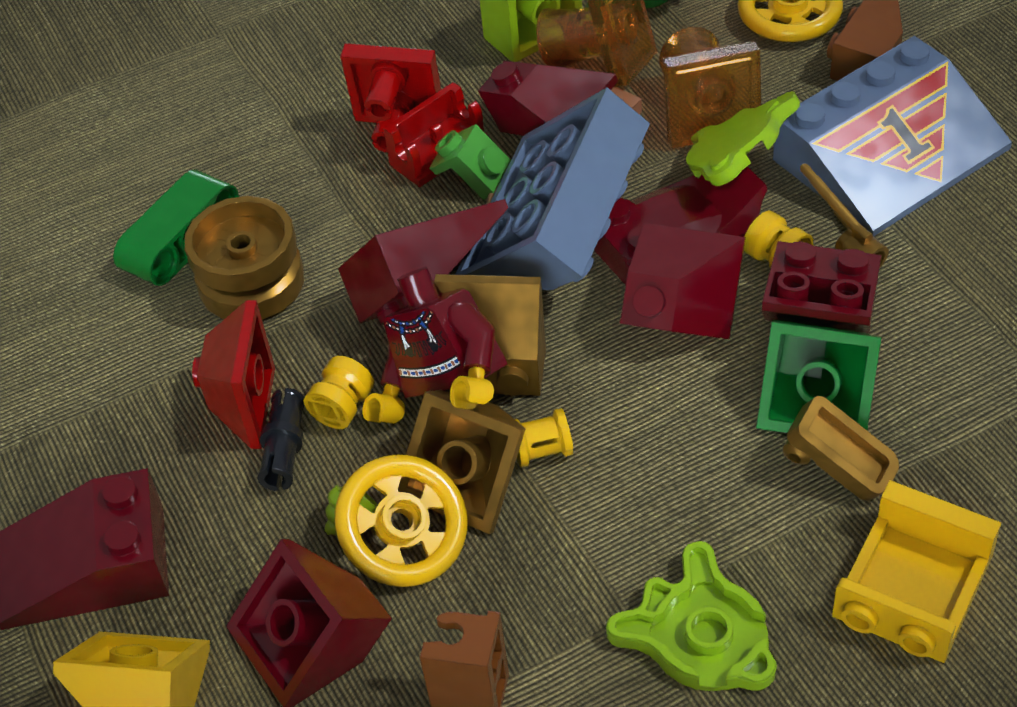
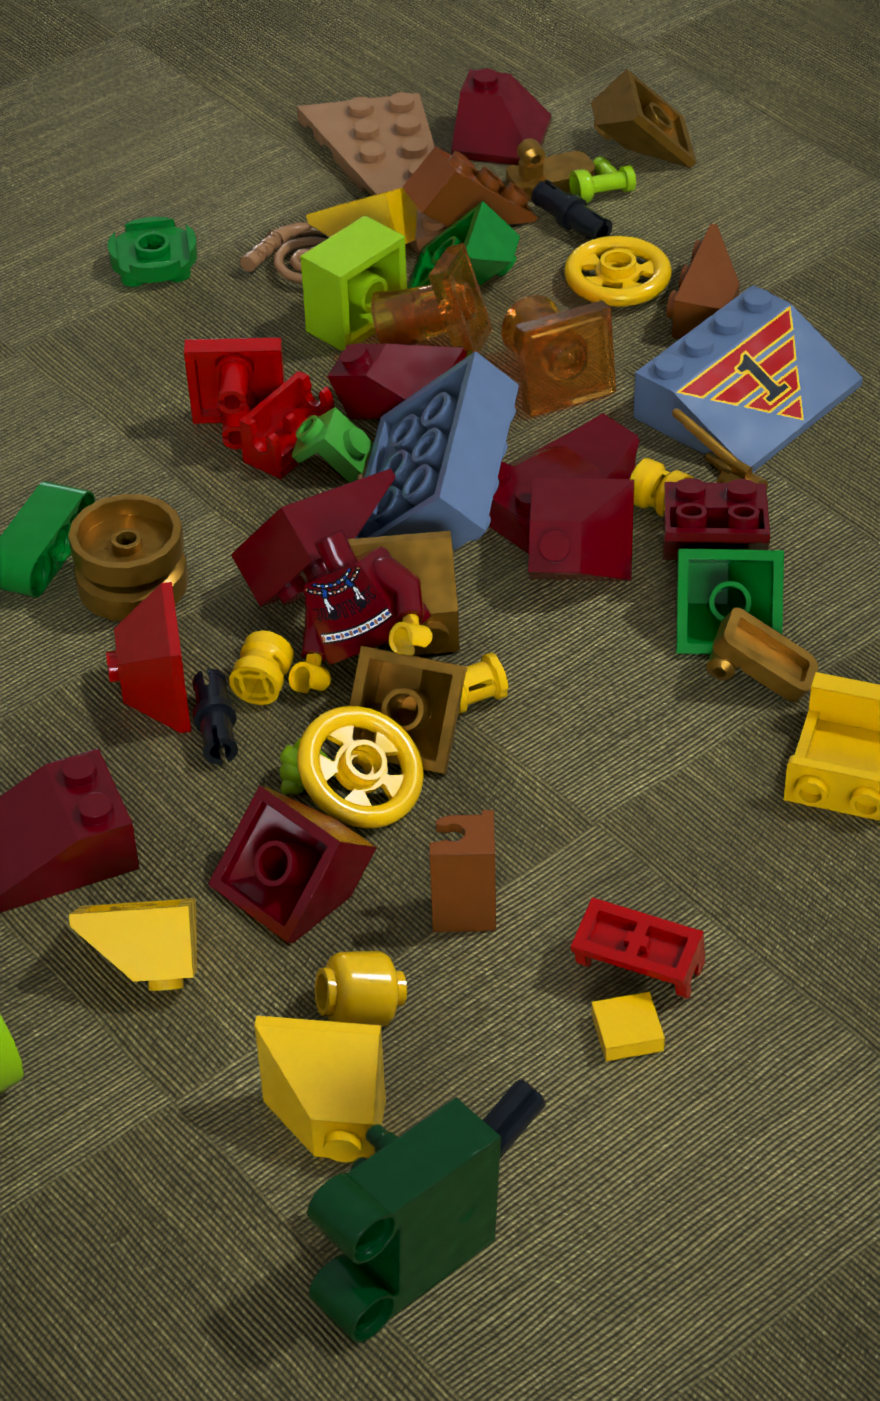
camera: 15 degrees left, 5 degrees down
lime tile [606,541,777,691] -> none
lime tile [686,91,800,186] -> none

